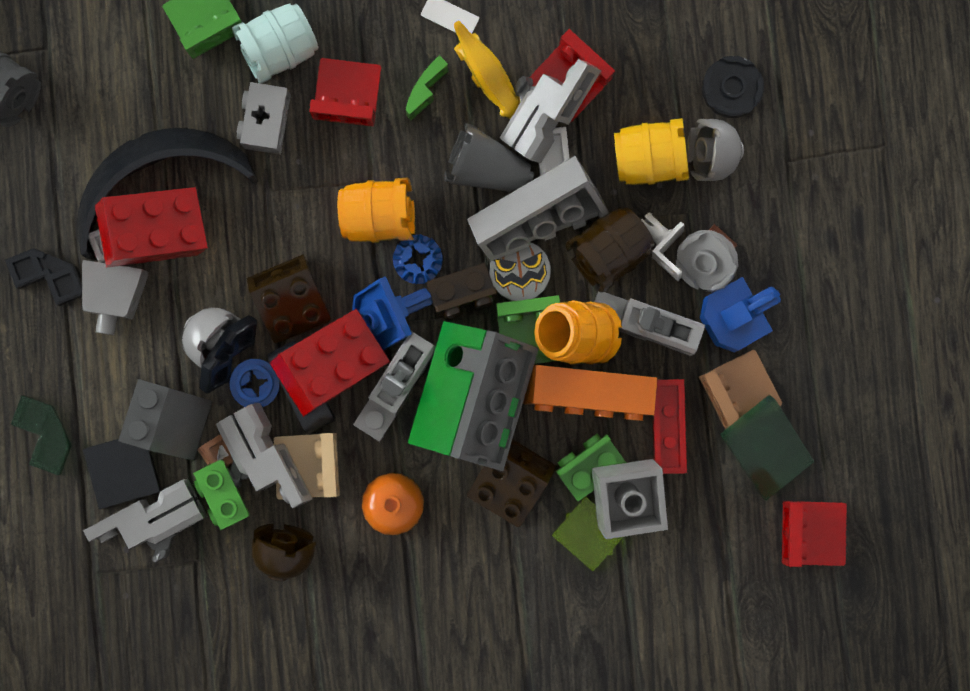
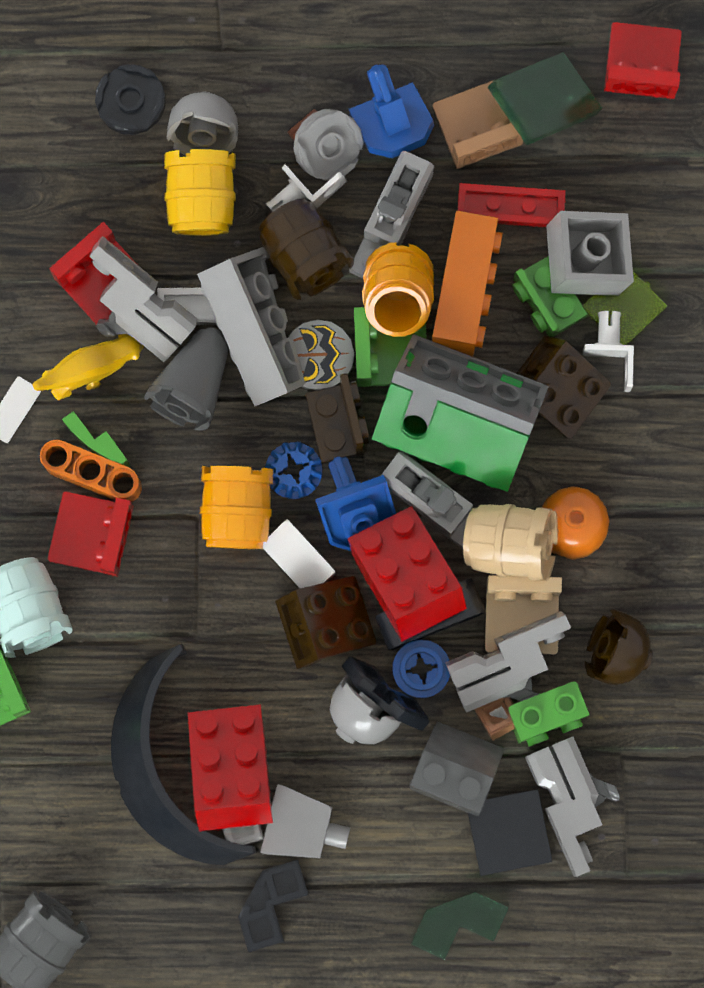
camera: 80 degrees left, 5 degrees down
light grey brick [237,82,291,155] -> none
none -> orange beam [40,440,142,503]
none -> white slope [263,519,336,588]
none -> tan piece [463,504,558,581]
none -> white bracket [583,311,634,392]

